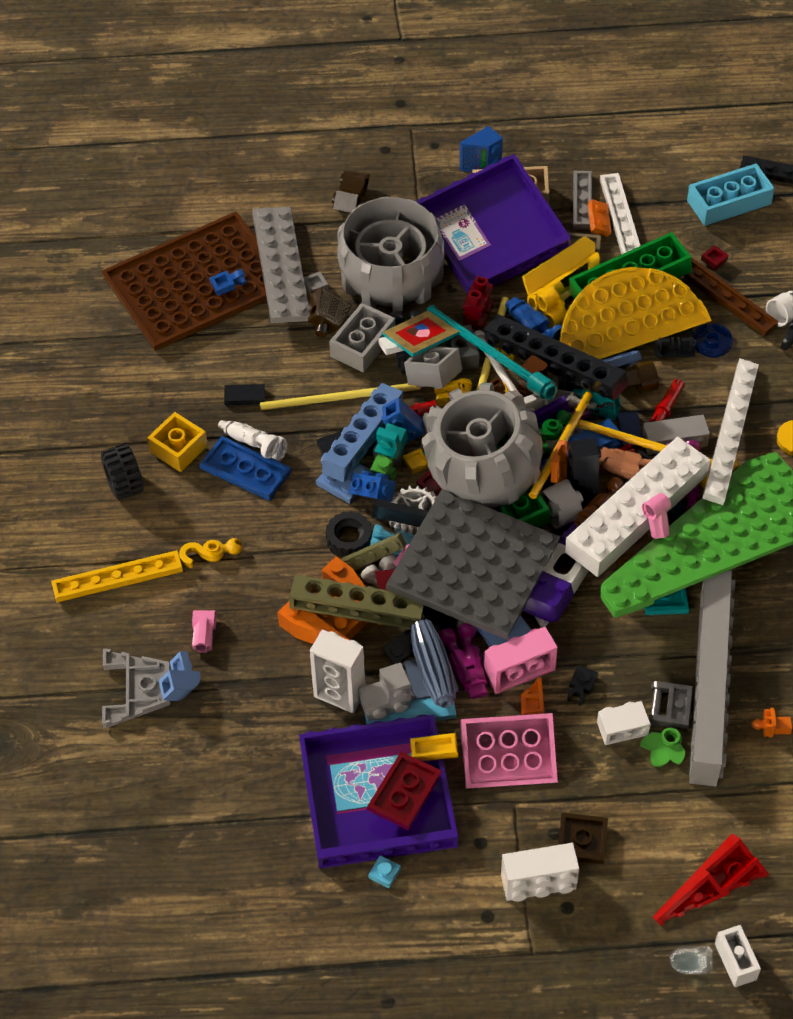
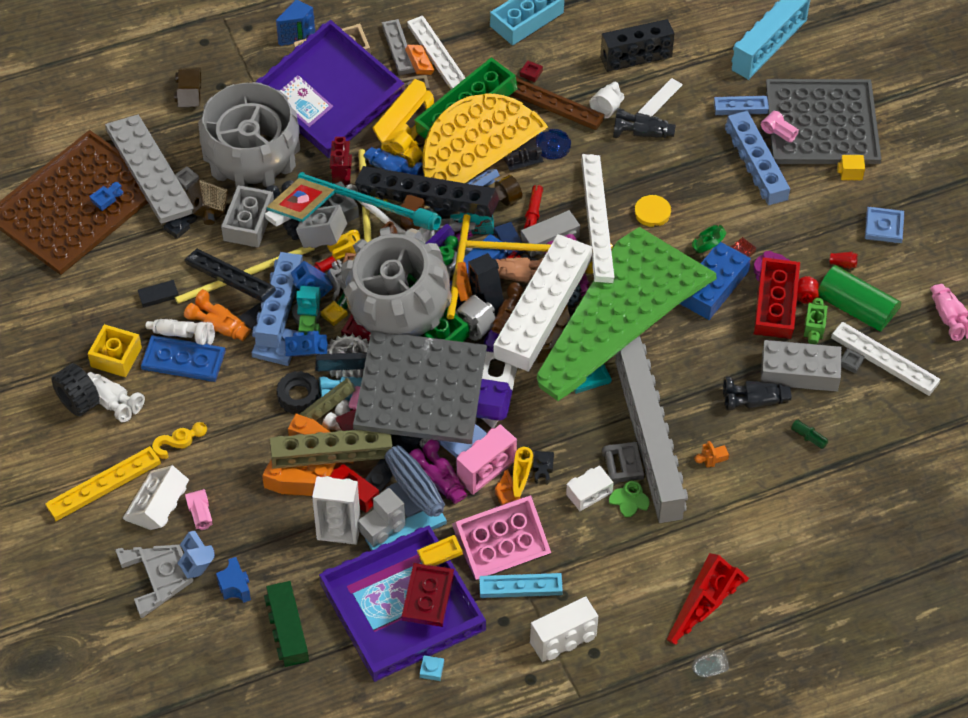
camera: 20 degrees left, 0 degrees up
dark brown plate [558,812,608,865] -> none
bright pink piece [642,493,671,539] -> none
white brick [715,925,761,988] -> none
none -> white piece [88,372,145,422]
none -> white slope [123,465,189,530]
none -> black plate [163,214,197,239]
none -> black tile [184,248,276,302]
none -> orange piece [184,289,251,341]
none -> blue brick [216,557,251,603]
none -> dark green brick [264,581,309,667]
none -> red brick [330,464,379,513]
none -> medium azure plate [479,573,563,598]
none -> yellow piece [513,447,533,499]

